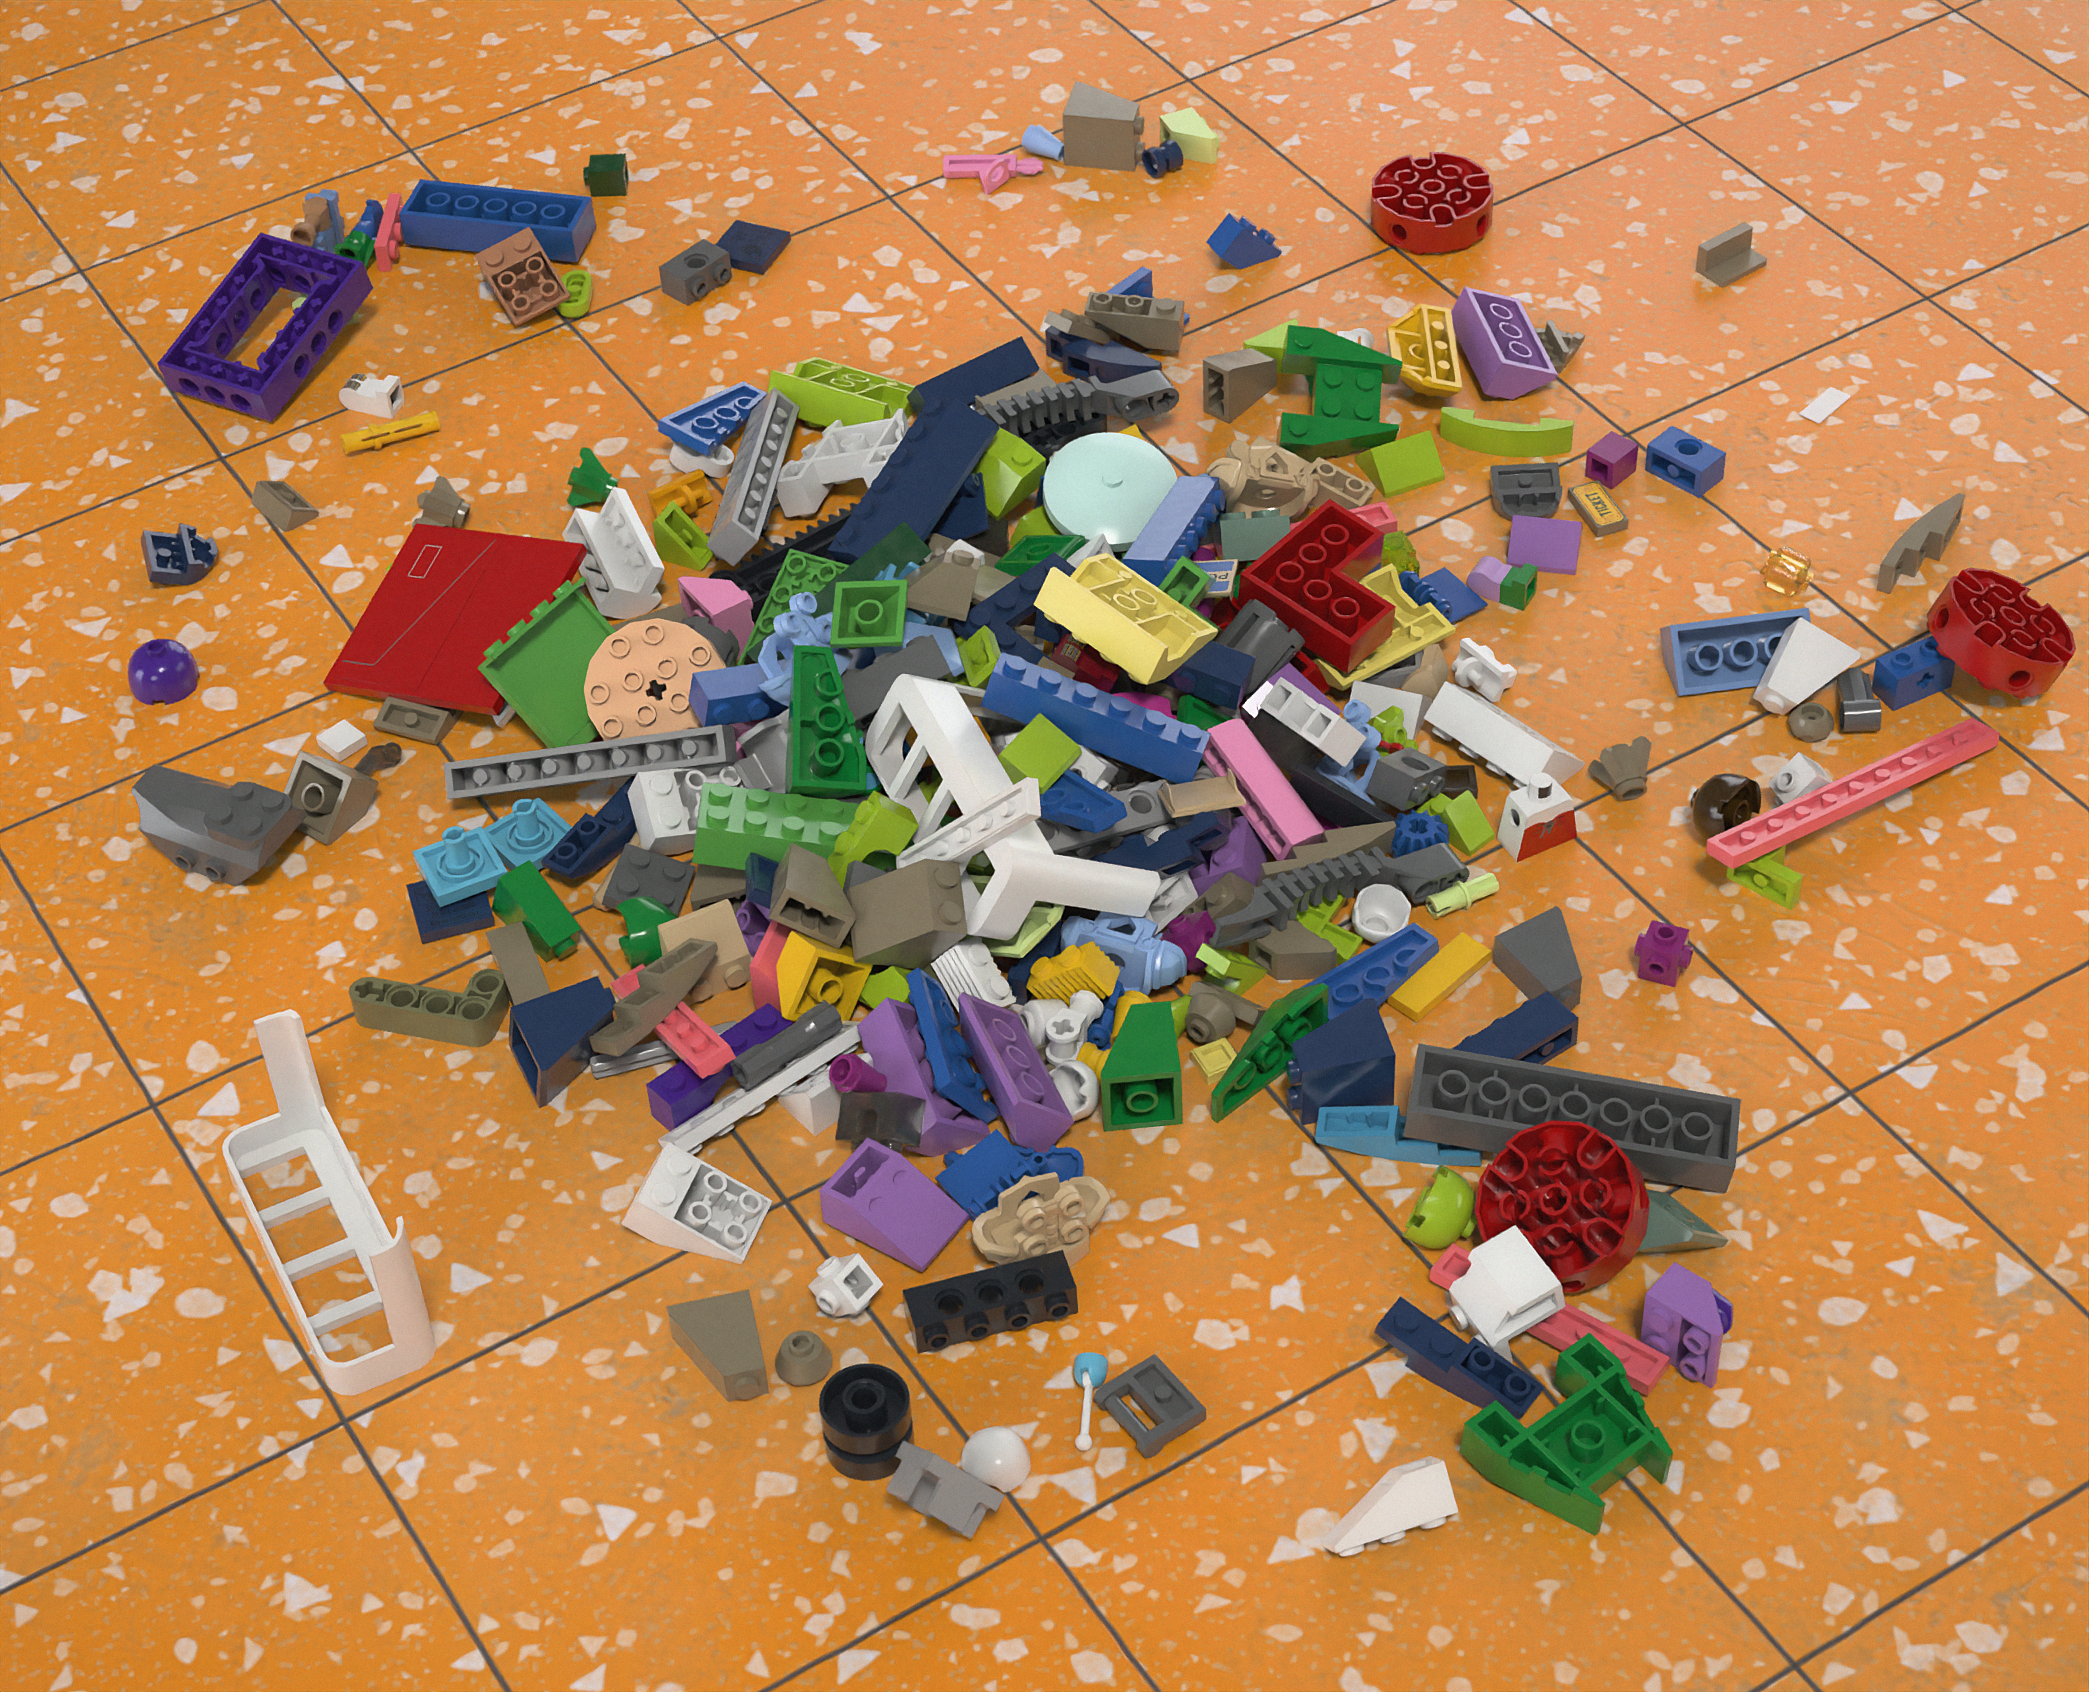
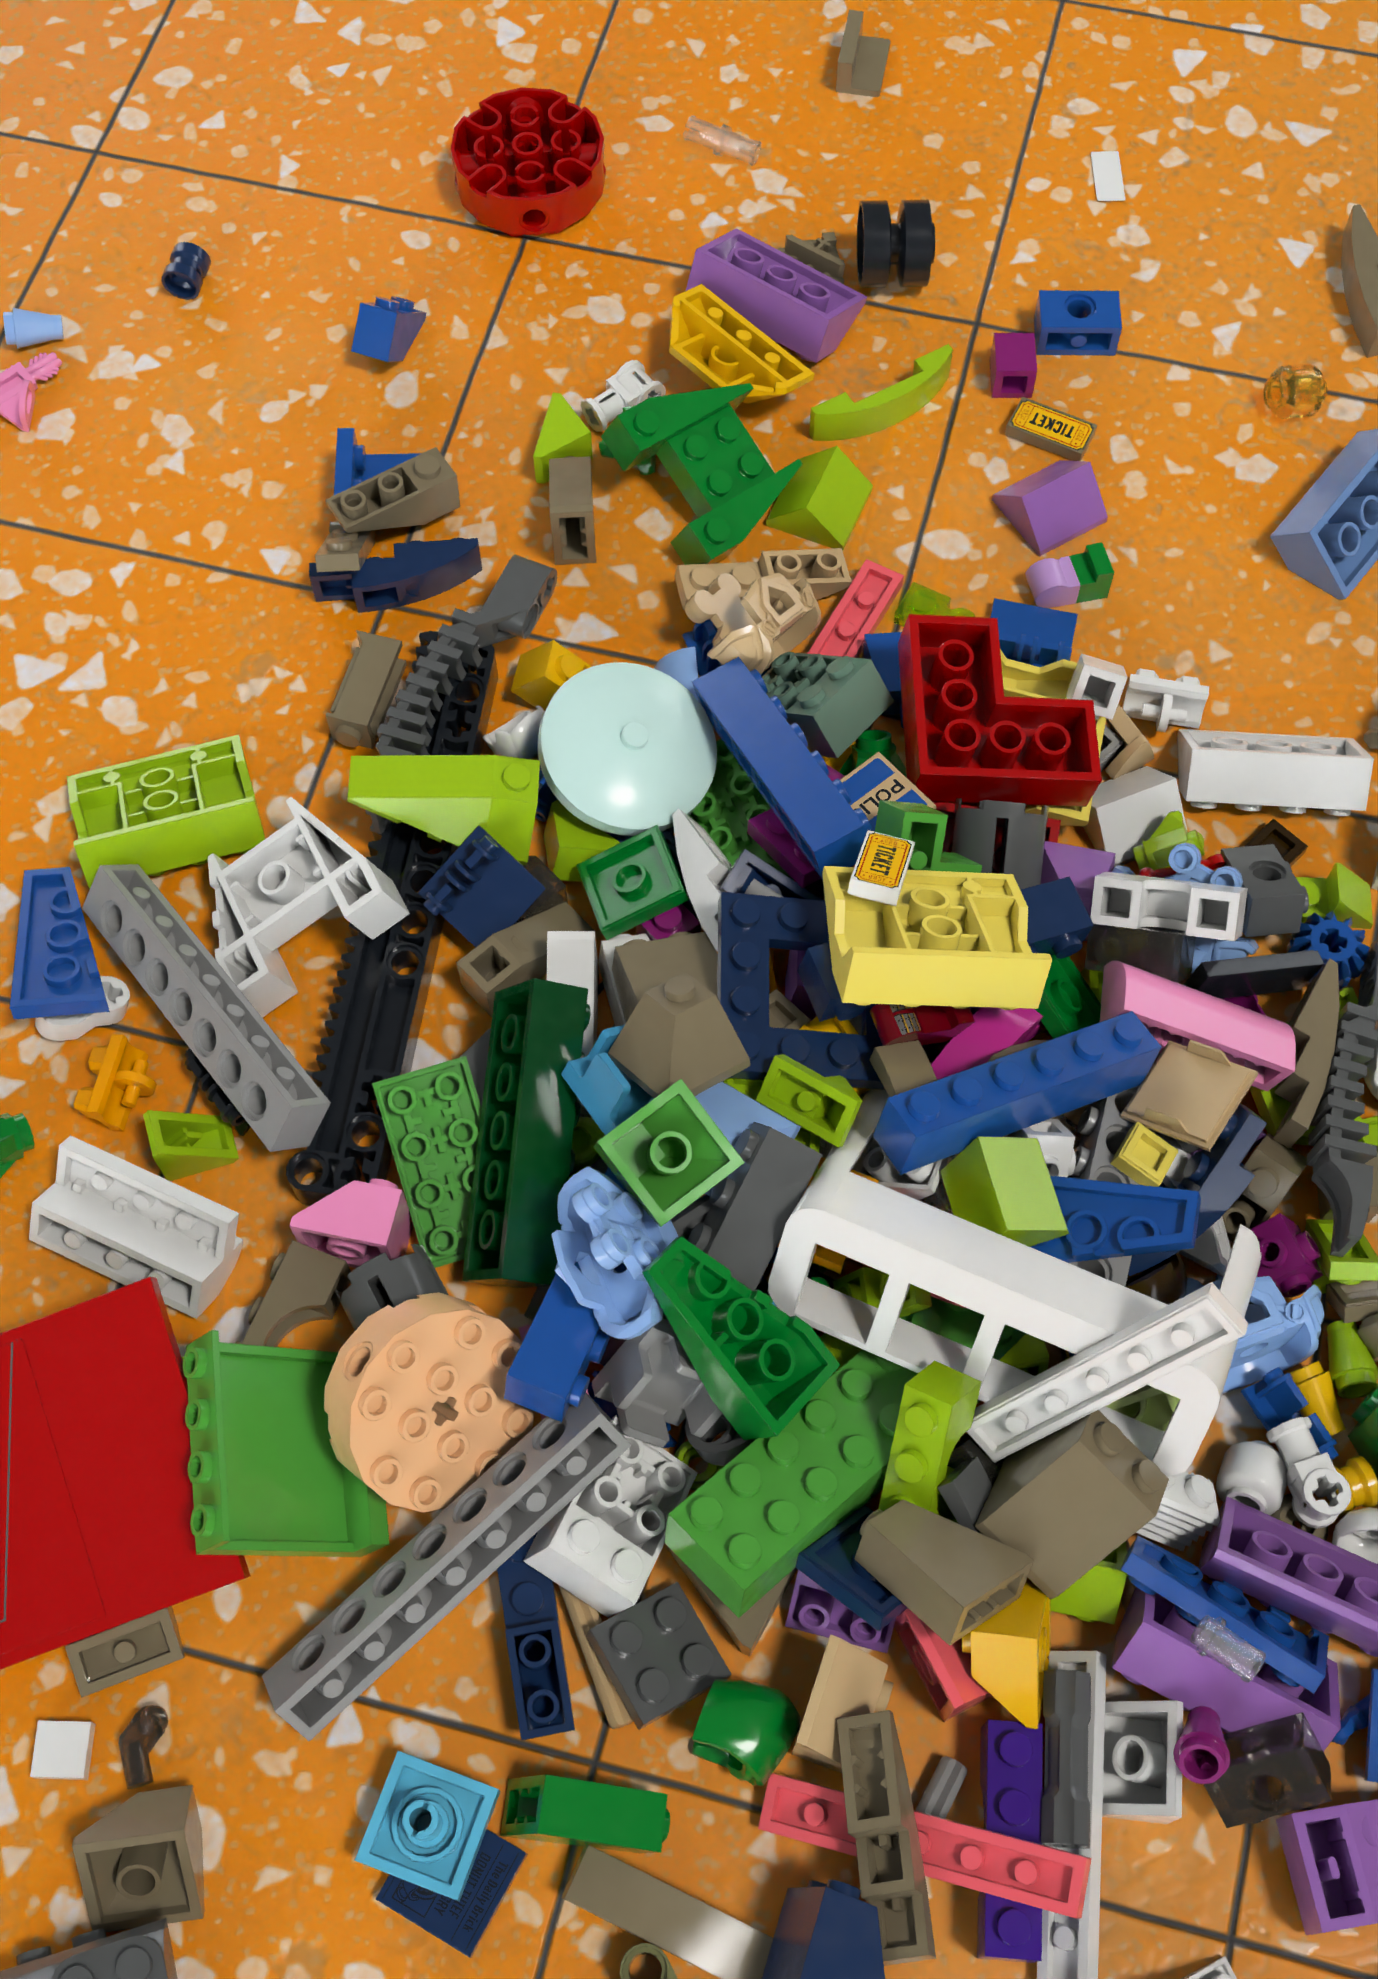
camera: 45 degrees left, 20 degrees up
medium azure plate [483,797,572,870] -> none
dark blue slope [827,396,1000,565] -> none
dark blue brick [906,336,1040,417] -> none
yellow brick [1026,941,1120,1008] -> none
dark tan slope [1063,82,1145,172] -> none
yellowish green slope [1160,107,1220,164] -> none
dark grey slope [1490,462,1563,521] -> none
none -> clear pin [683,115,762,166]
none -> tile [847,830,915,906]
none -> black wheel [857,199,935,288]
none -> white brick [1066,653,1128,720]
none -> light yellow tile [1110,1121,1179,1187]
none -> clear pin [1190,1614,1266,1683]

